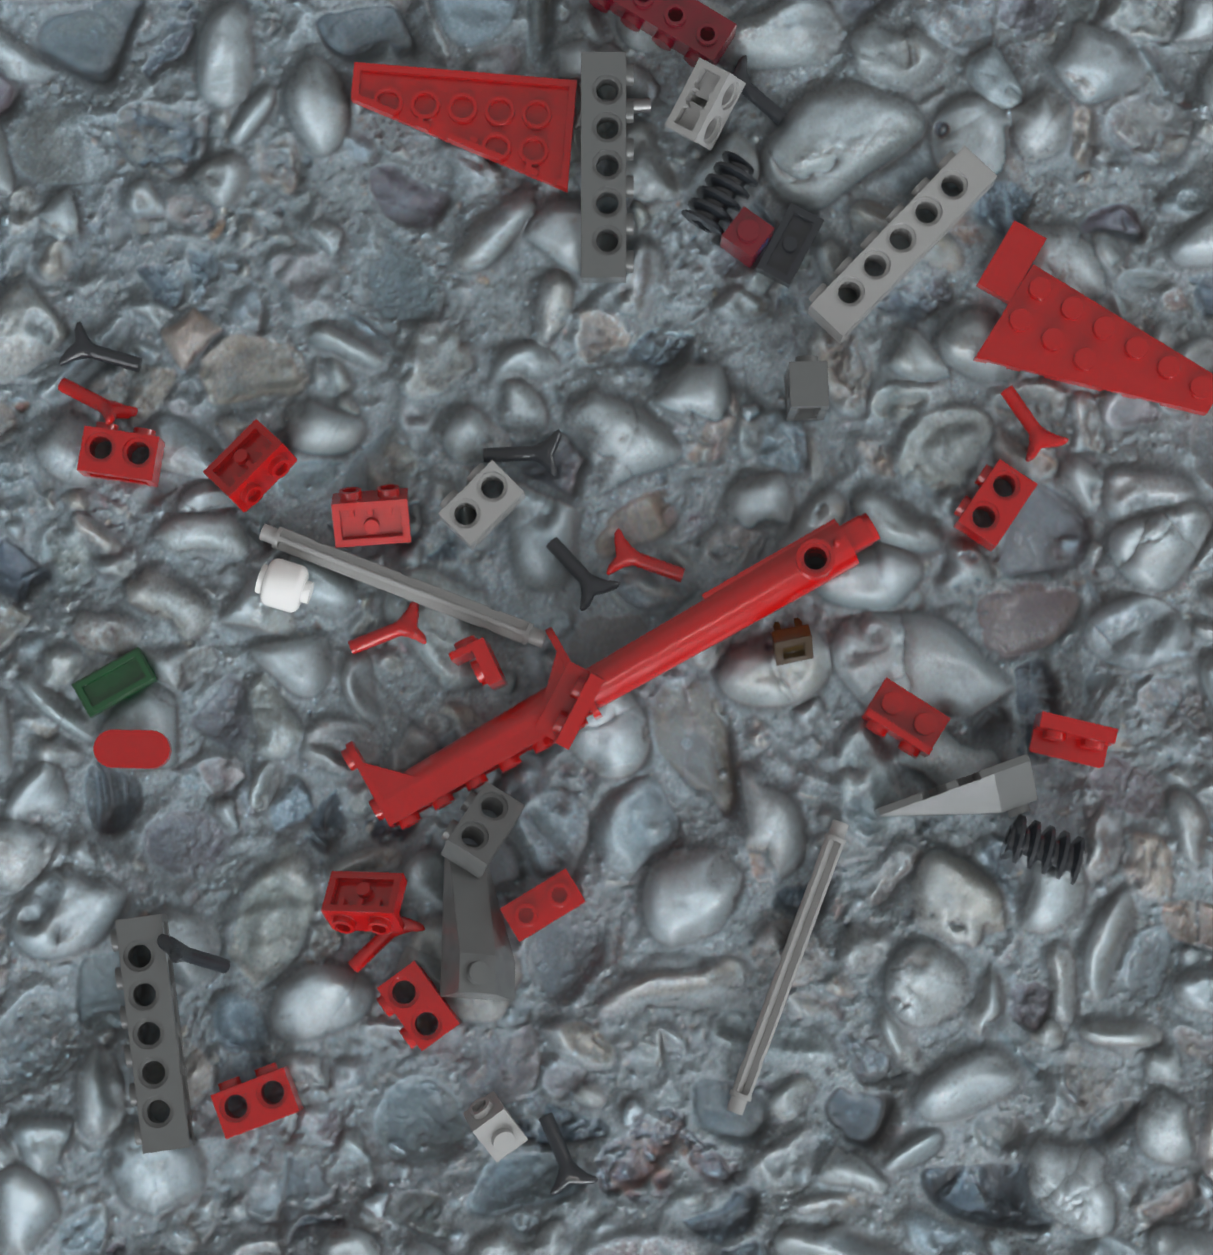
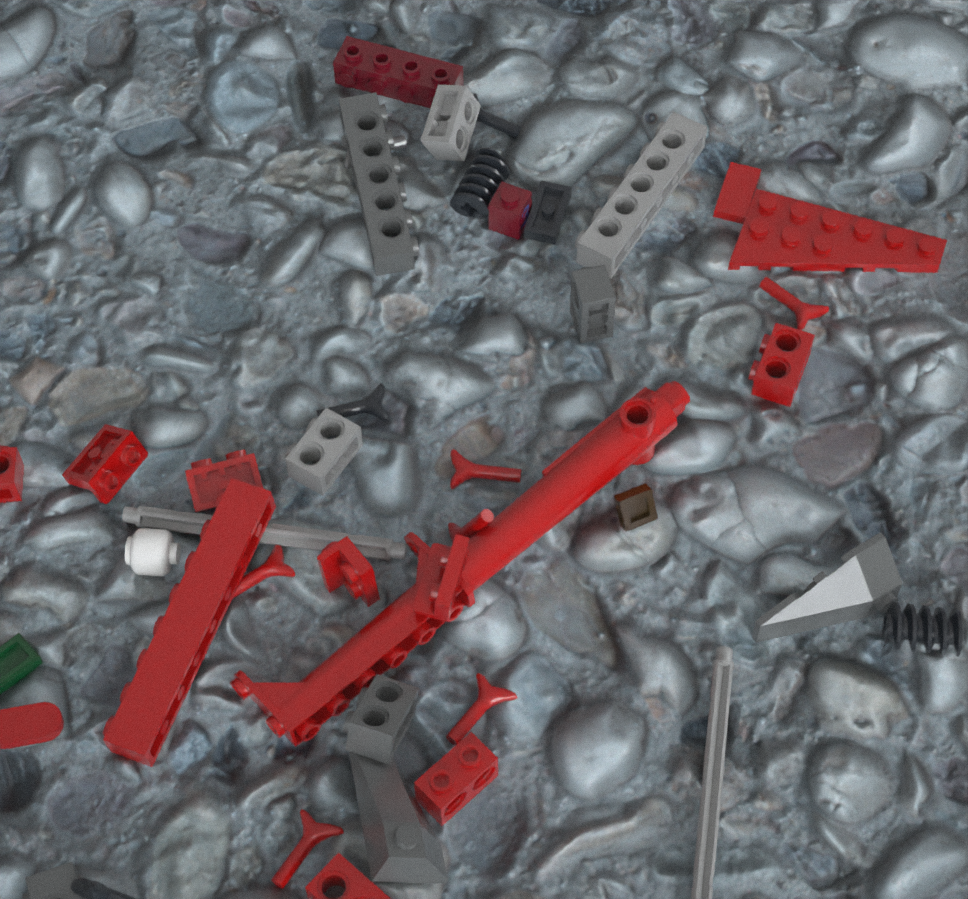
camera: 10 degrees left, 25 degrees down
red bracket [321,871,408,935] -> none
red wing [351,62,577,193] -> none
black piece [546,537,620,611] -> none
red bracket [861,677,951,759] -> none
red bracket [1028,711,1118,768] -> none
none -> red brick [103,478,276,767]
none -> red piece [446,673,518,746]
none -> red piece [448,509,494,542]

